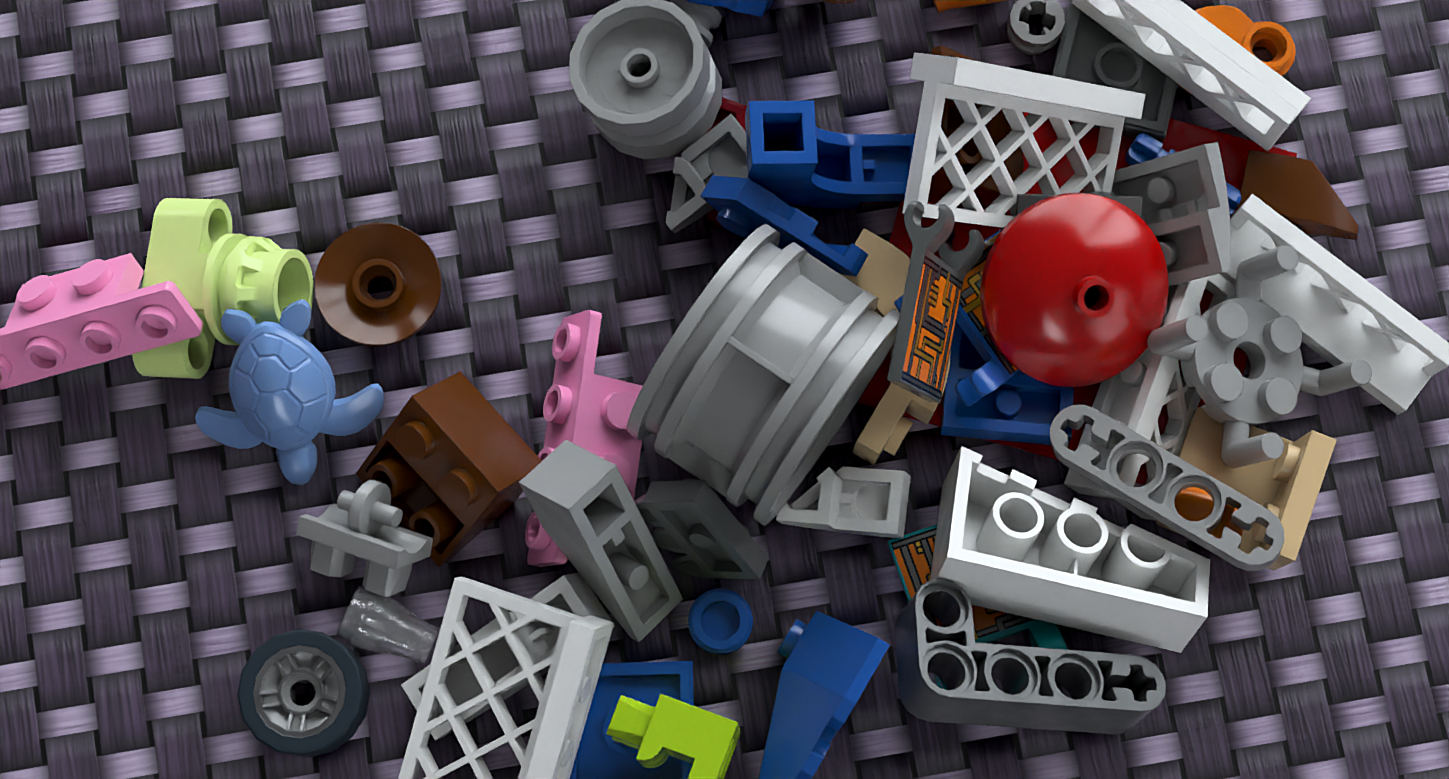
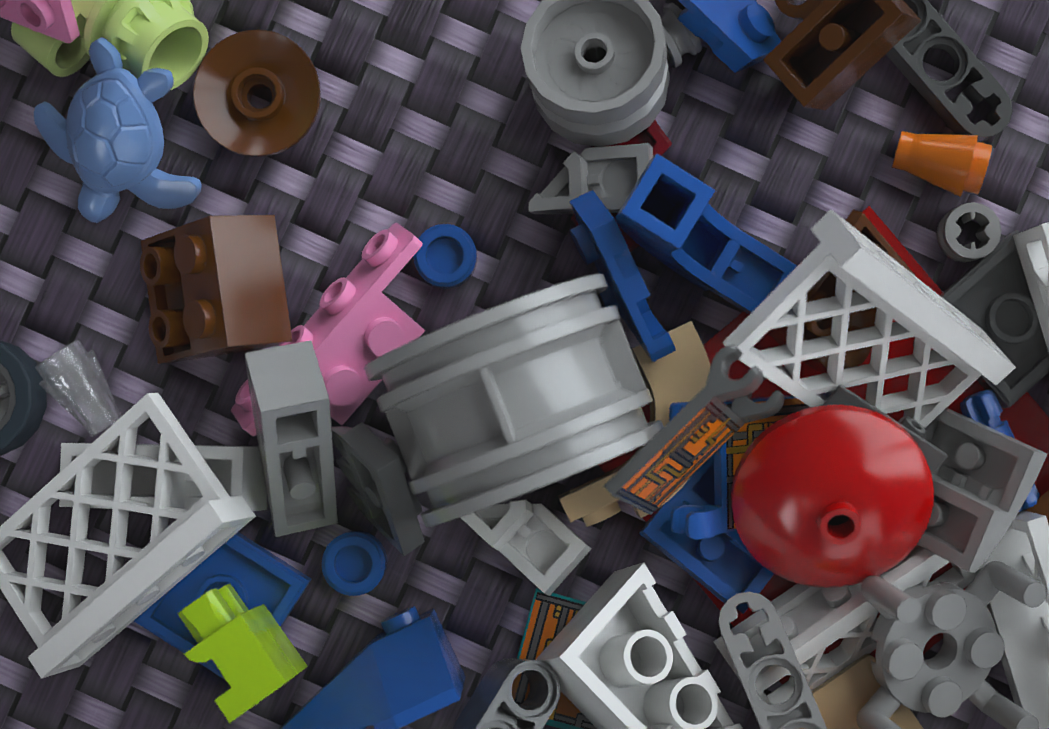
camera: 40 degrees right, 10 degrees up
light grey hips [296,480,433,597] -> none
none -> blue tile [413,224,477,289]

